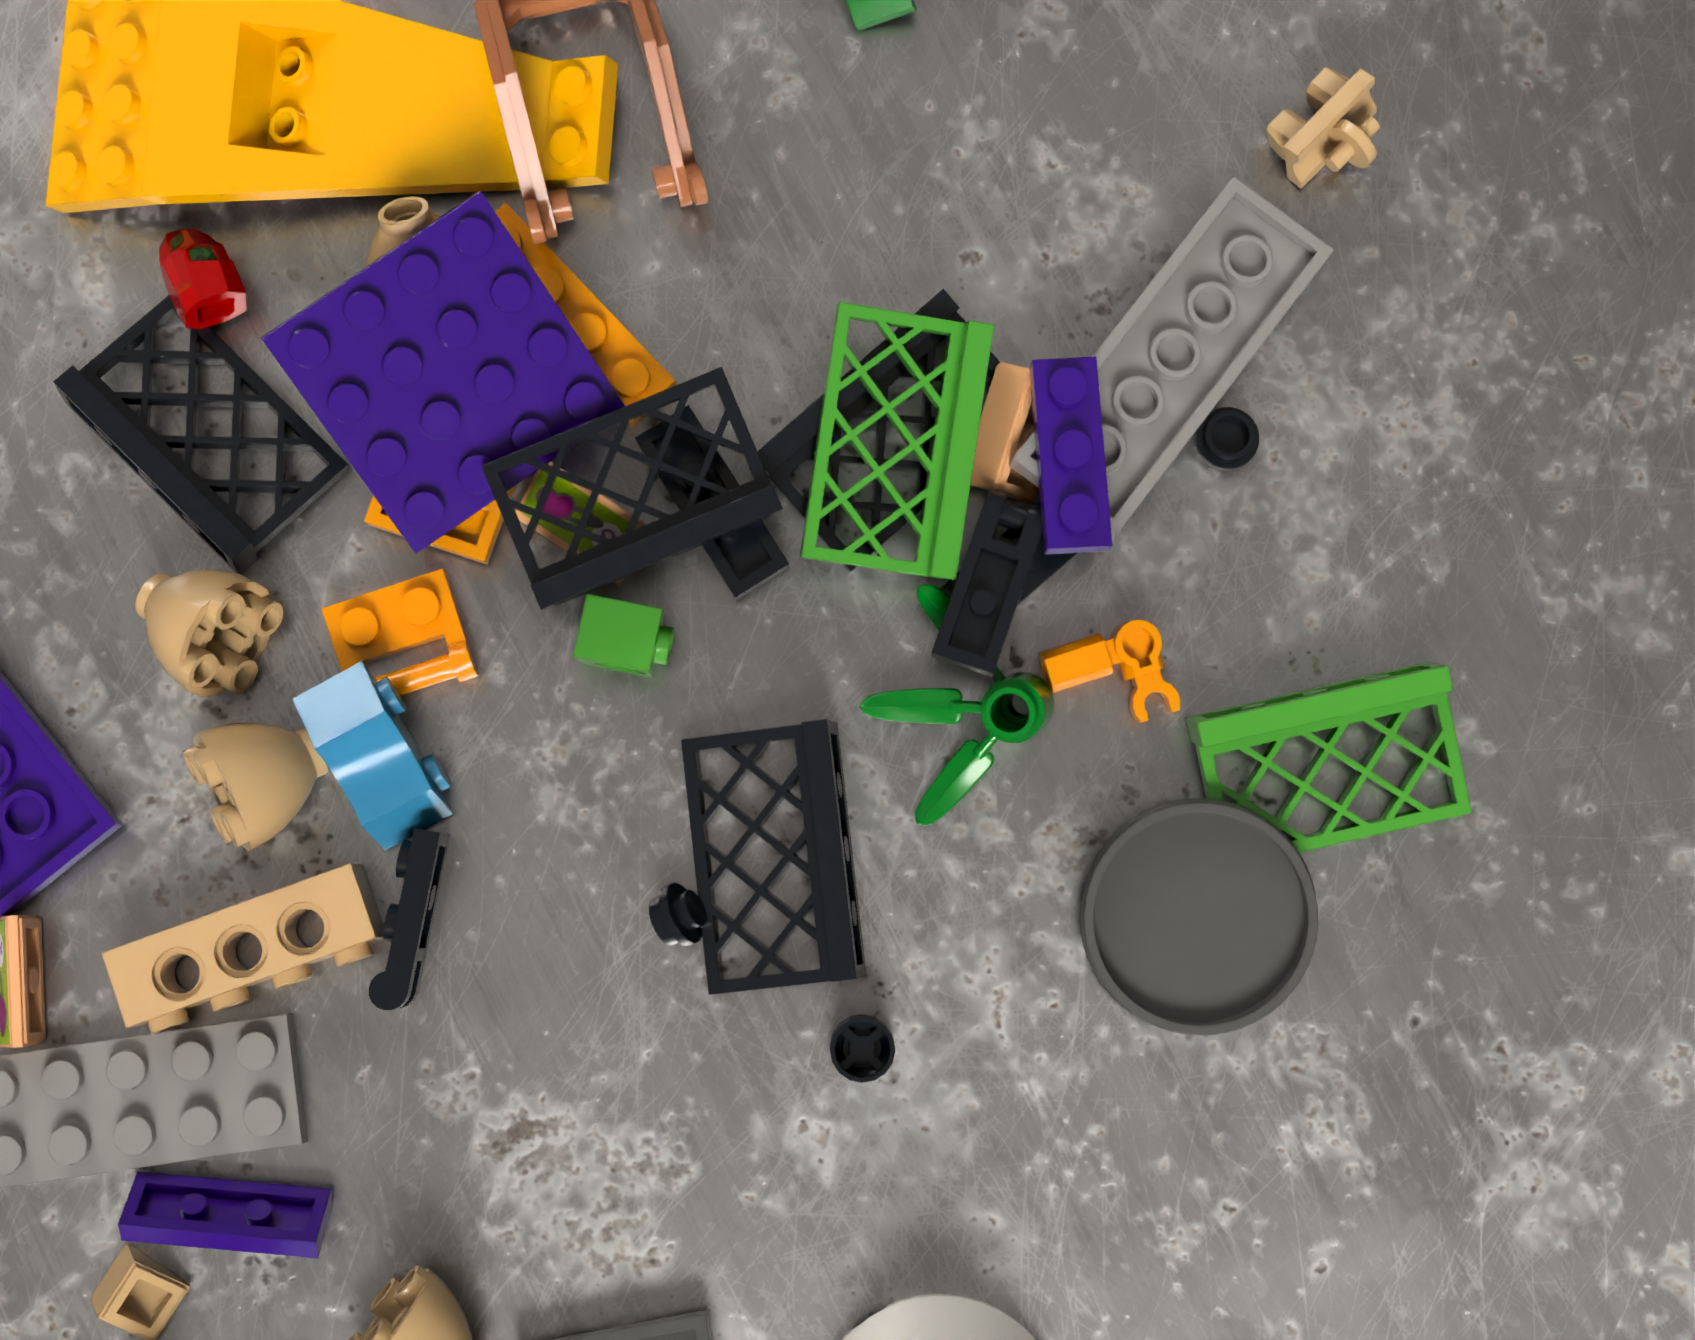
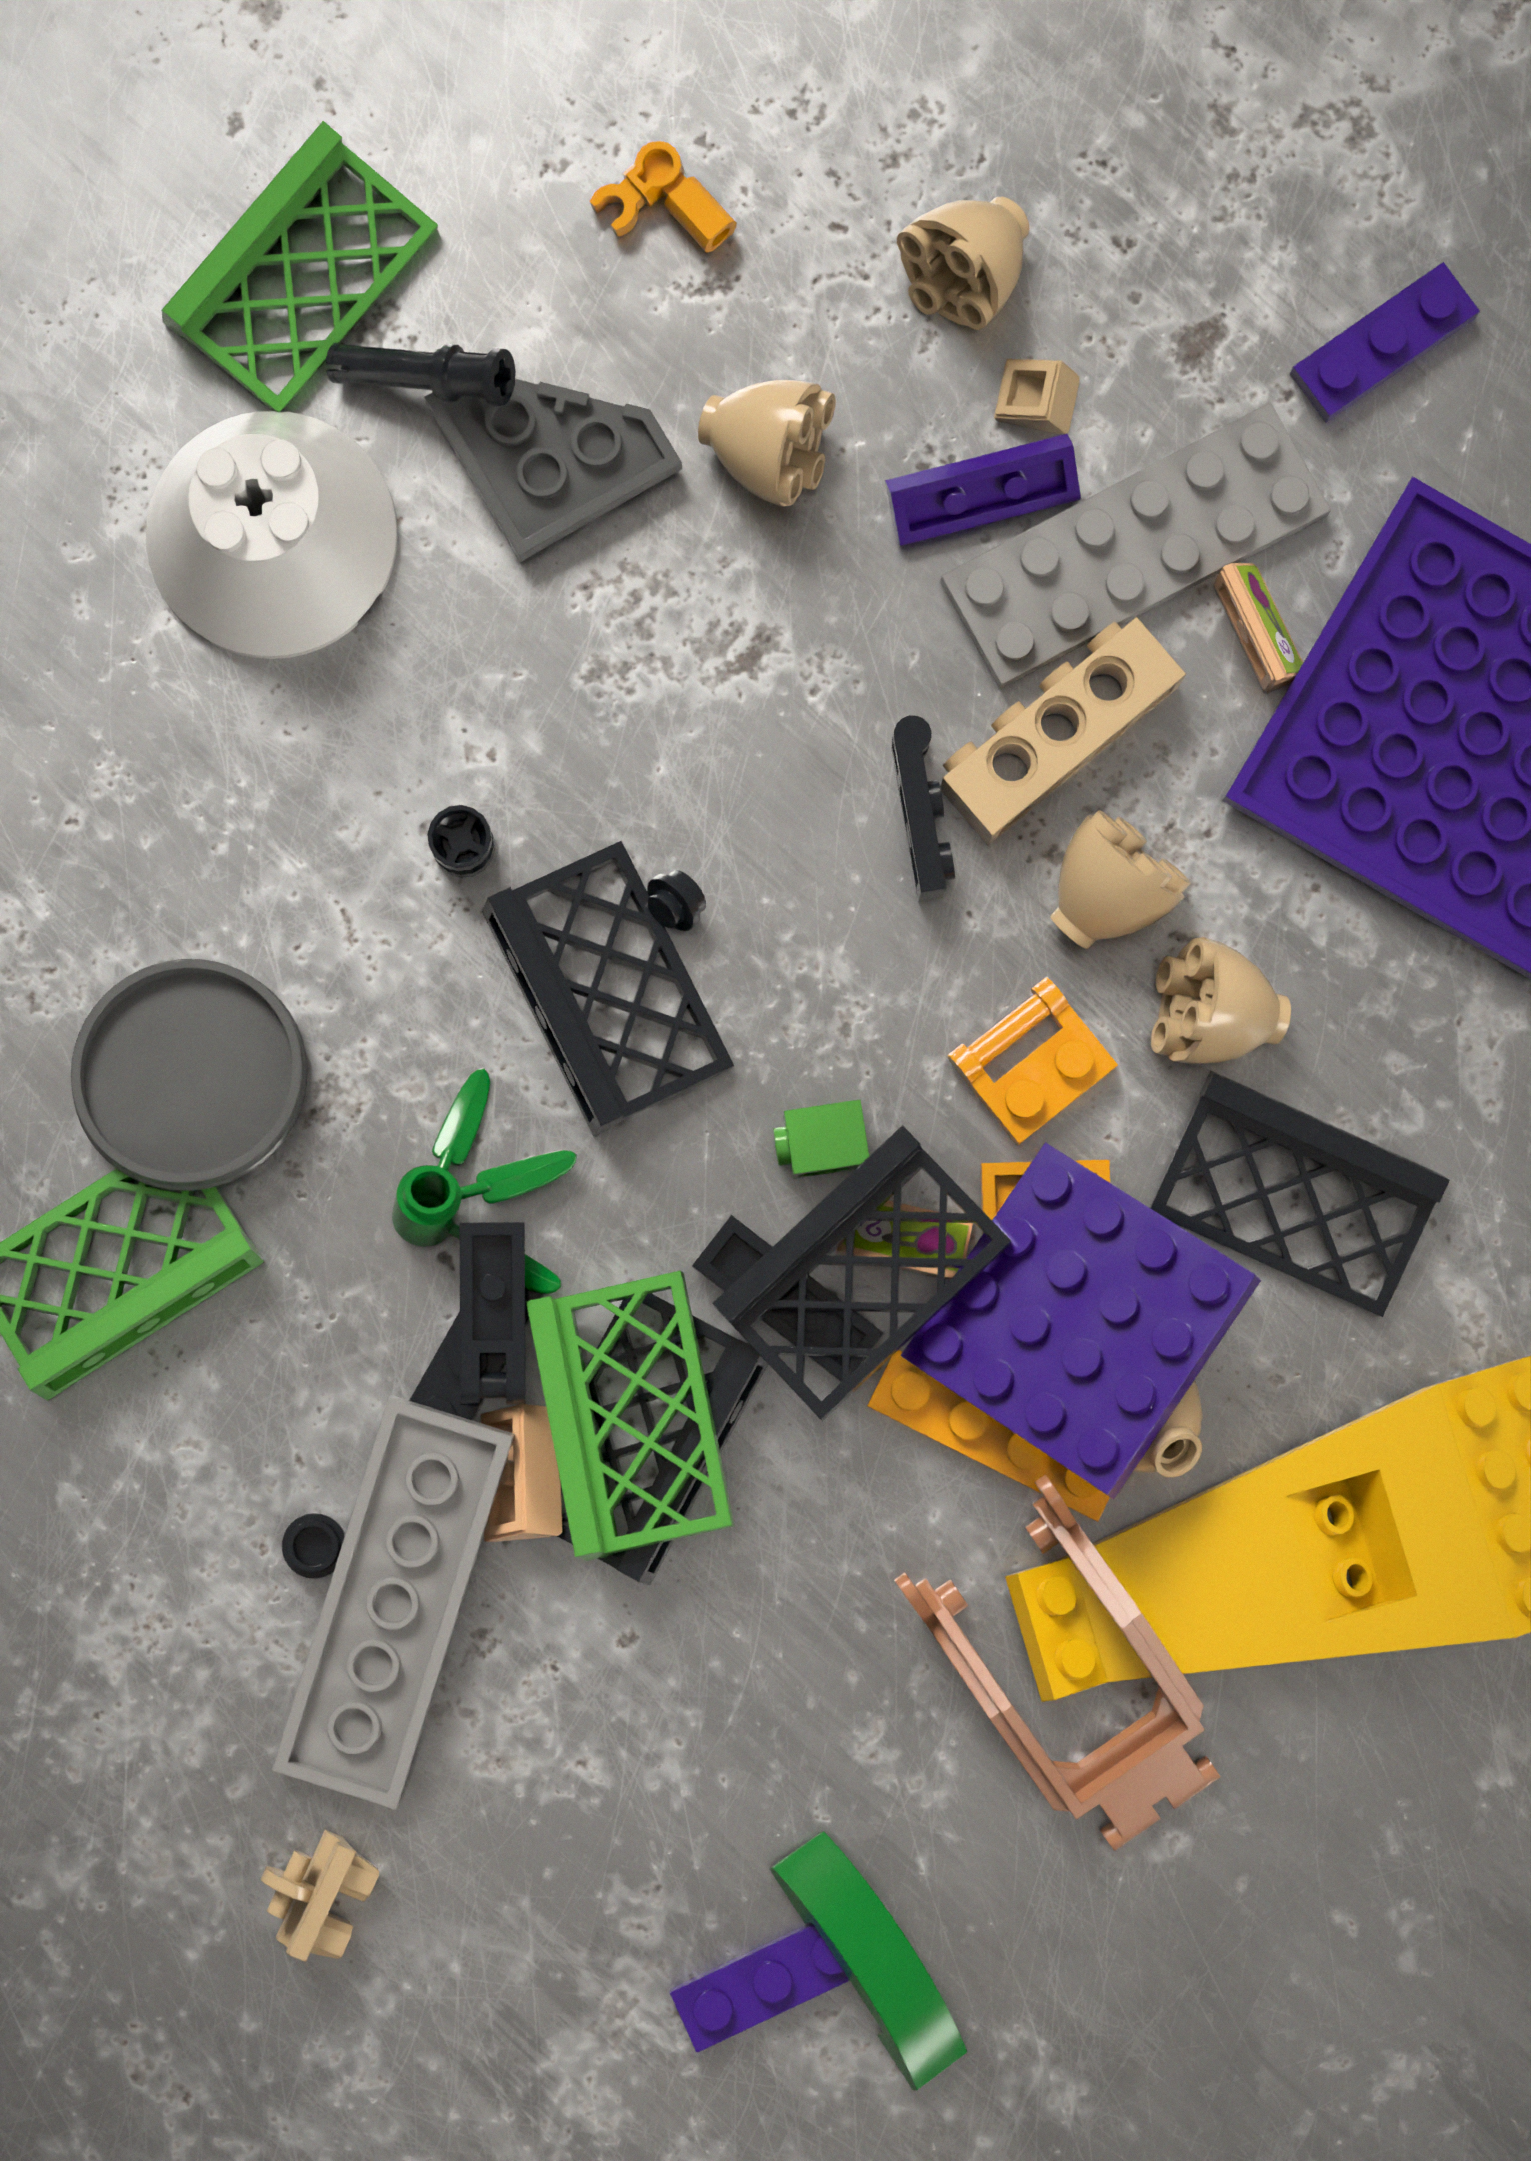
camera: 160 degrees right, 0 degrees up
red rock [159,228,247,329] -> none
dark azure brick [293,661,453,850] -> none
dark purple plate [1029,356,1113,555] -> none
light orange bar [1038,620,1180,723] -> none

